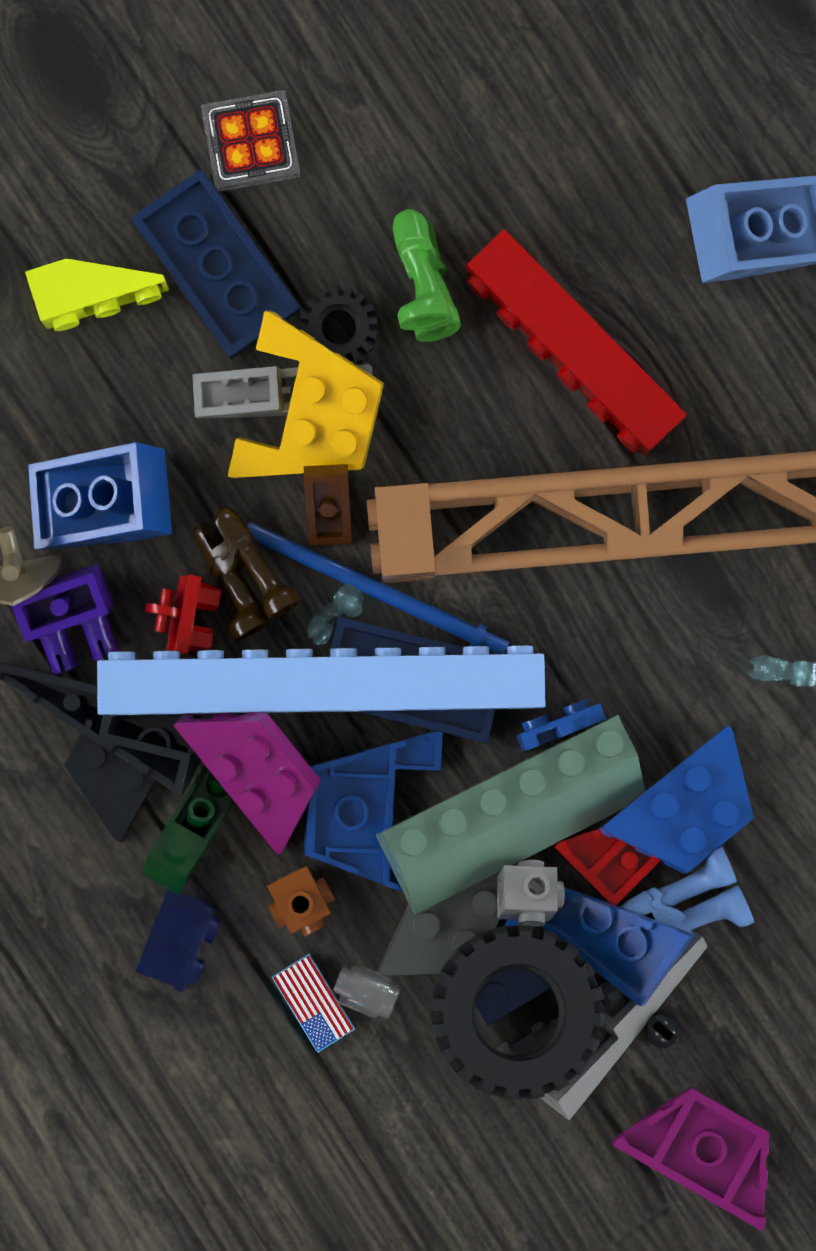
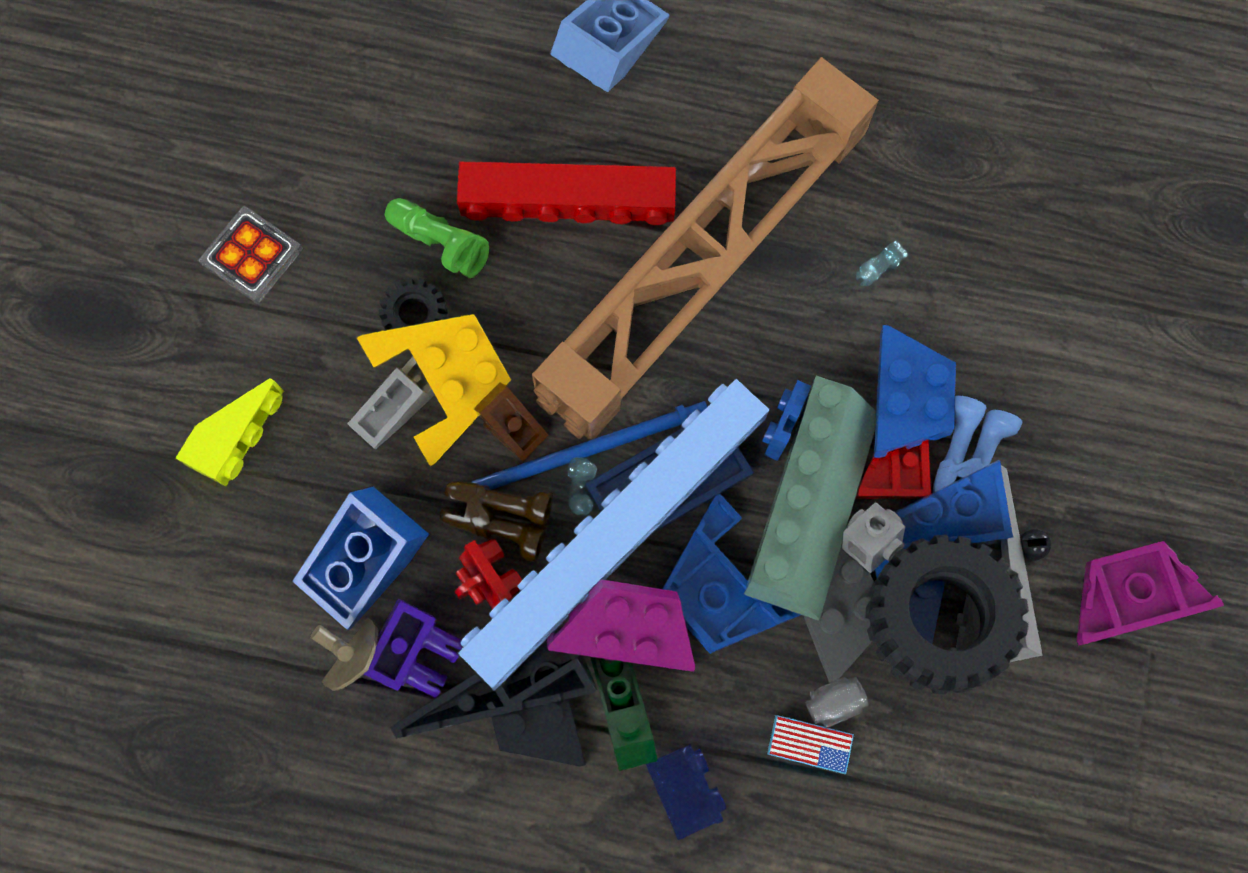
camera: 45 degrees left, 10 degrees down
dark blue plate [131,169,301,360] -> none
dark orange brick [267,864,335,936] -> none

